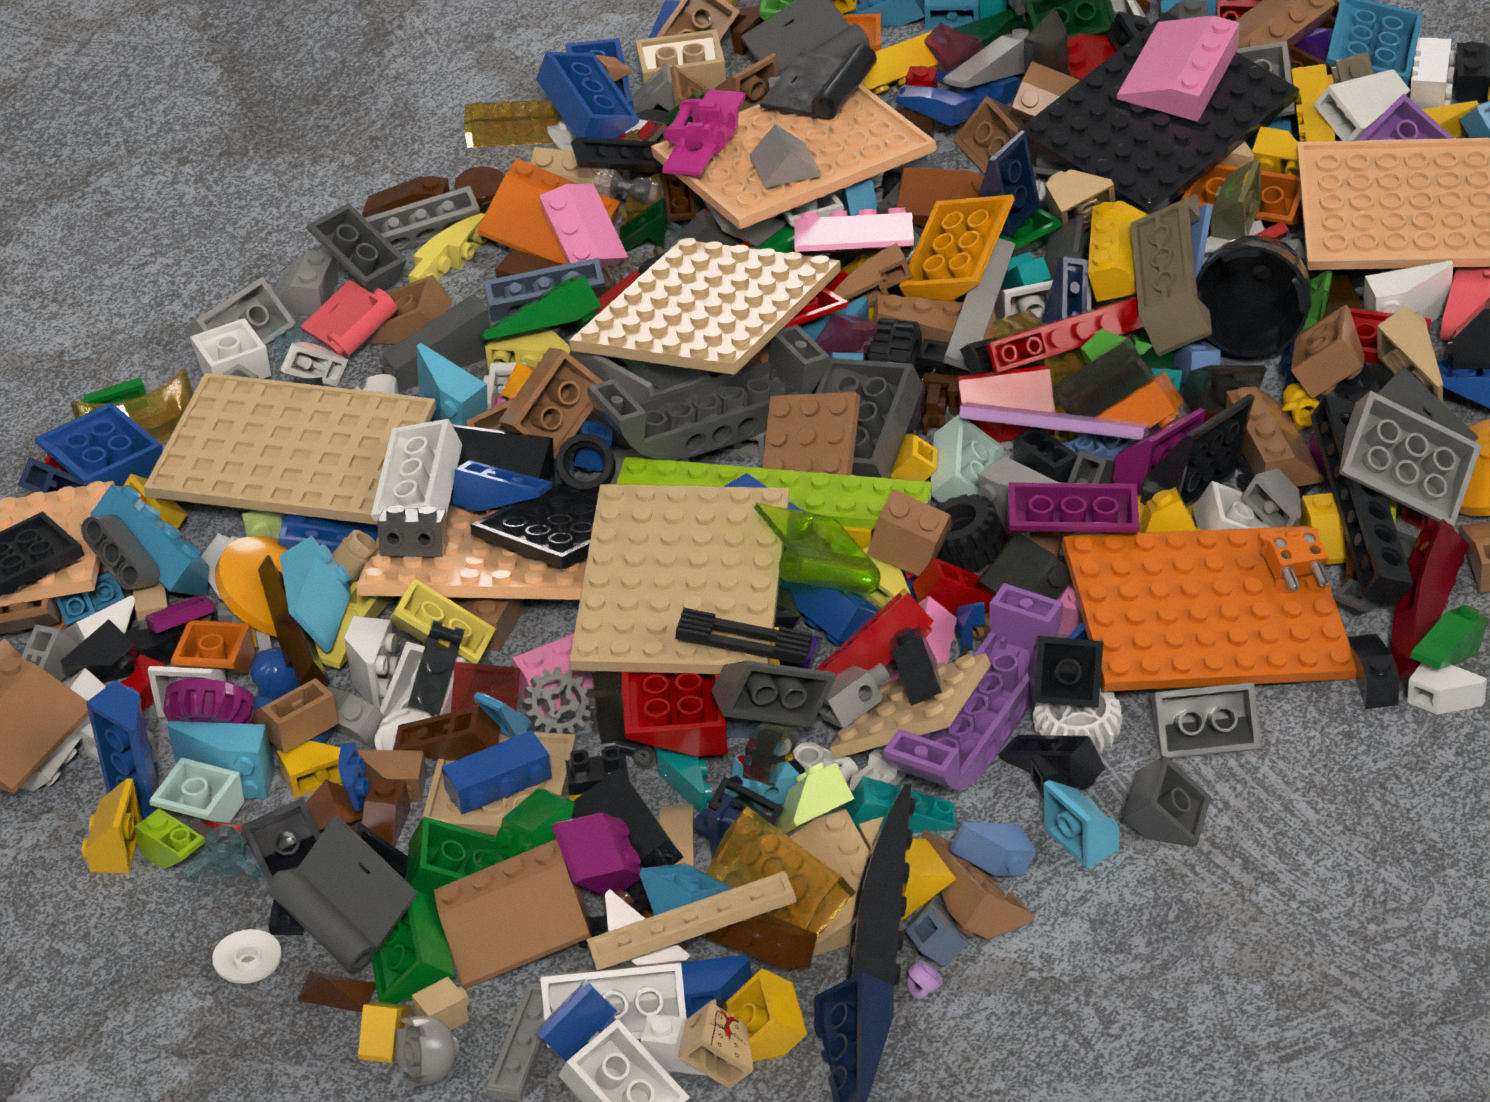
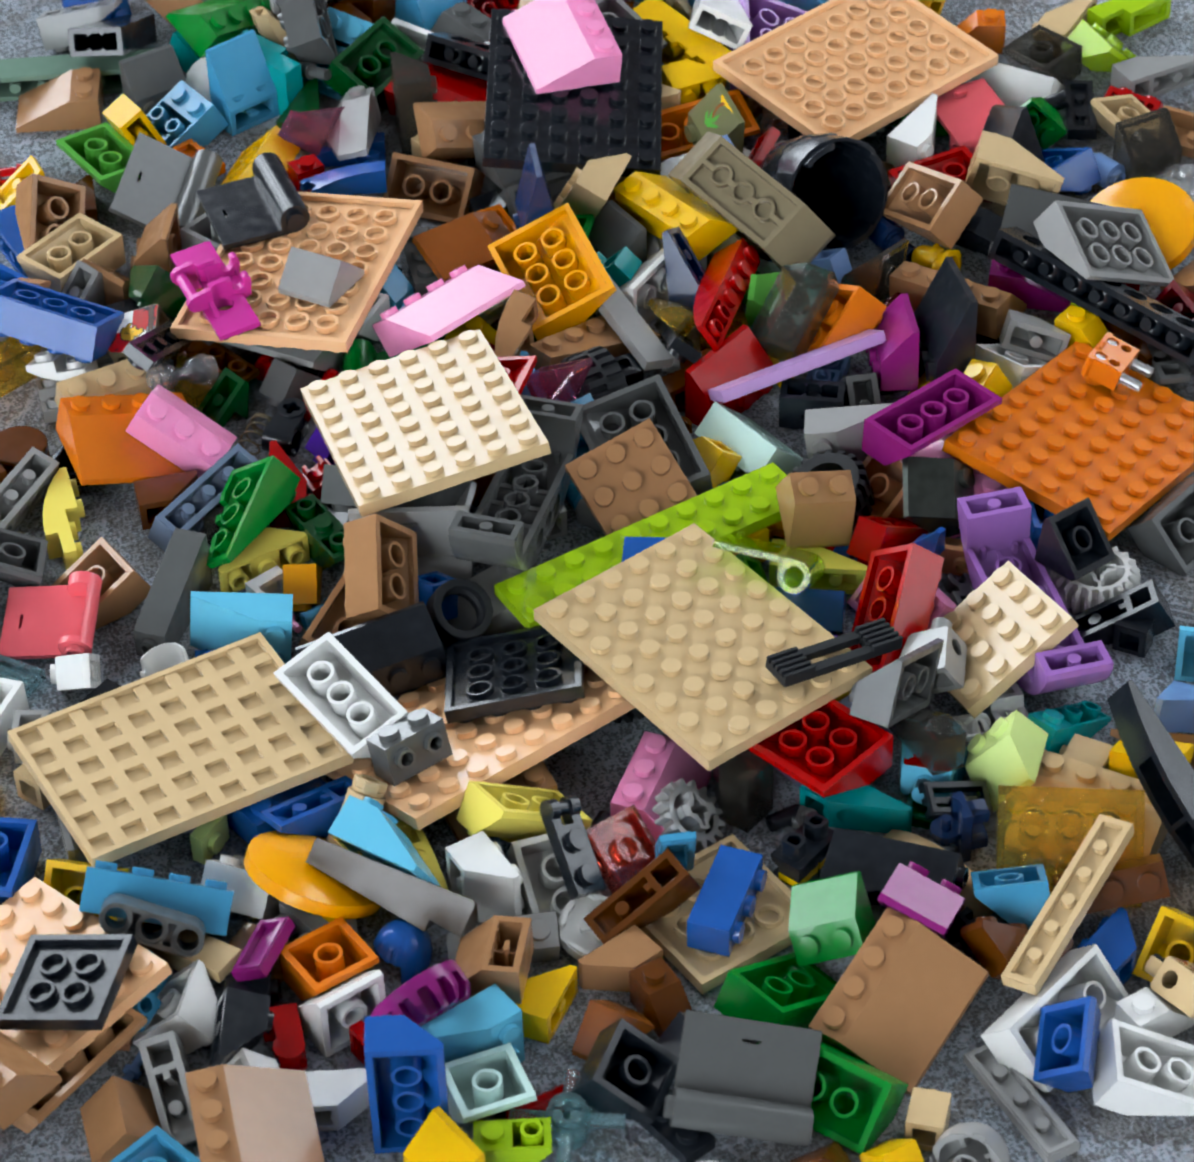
camera: 45 degrees left, 0 degrees up
blue slope [339,743,370,812] -> none
blue slope [452,460,553,512] -> none
black slope [890,626,942,706] -> none

